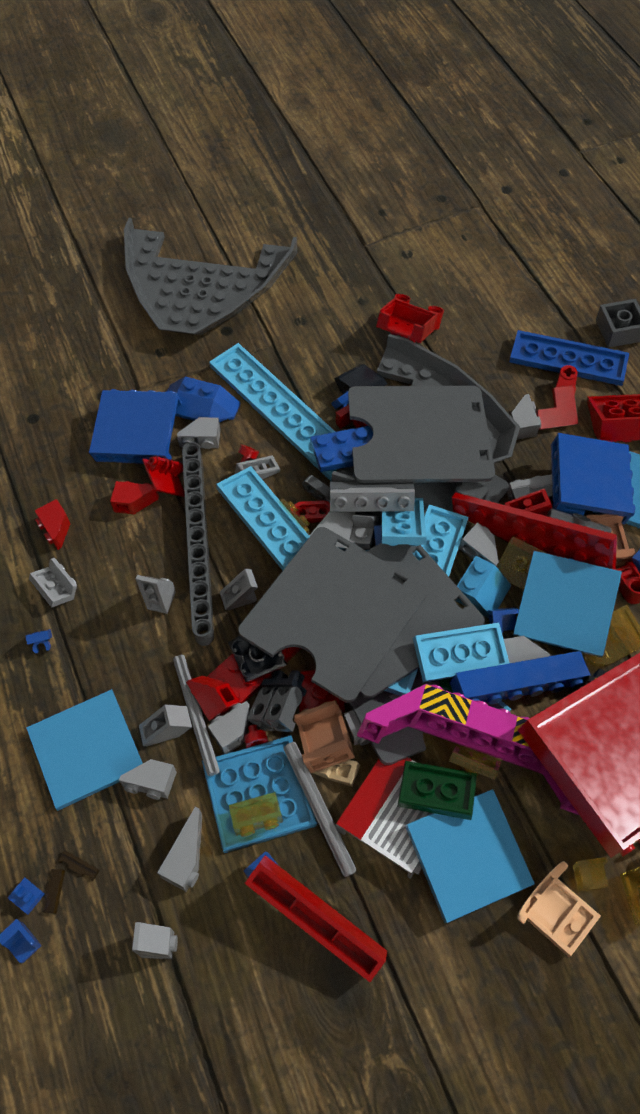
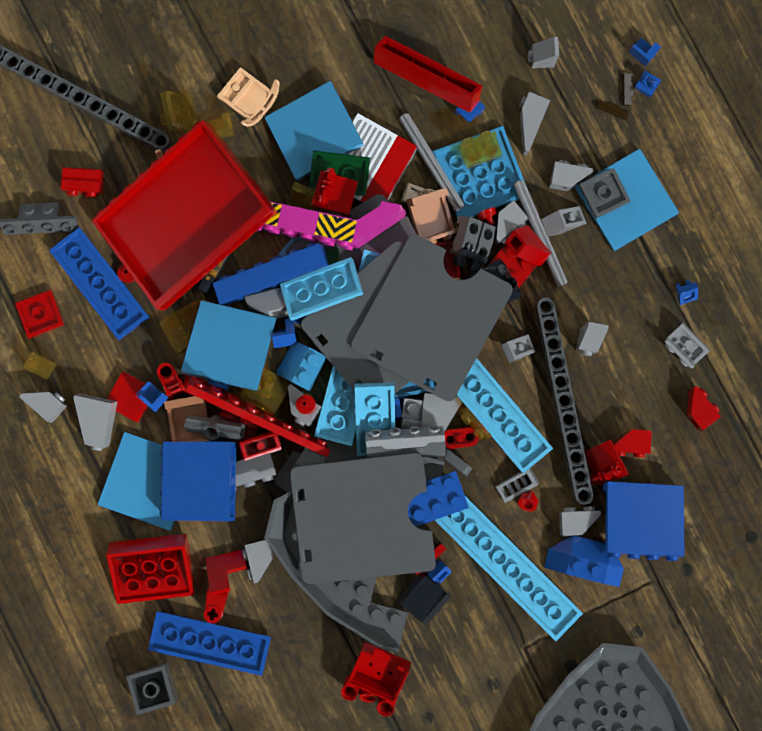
camera: 170 degrees right, 25 degrees up
none -> red tile [296,395,316,415]
none -> red hinge [311,168,358,216]
none -> dark grey plate [579,168,631,219]

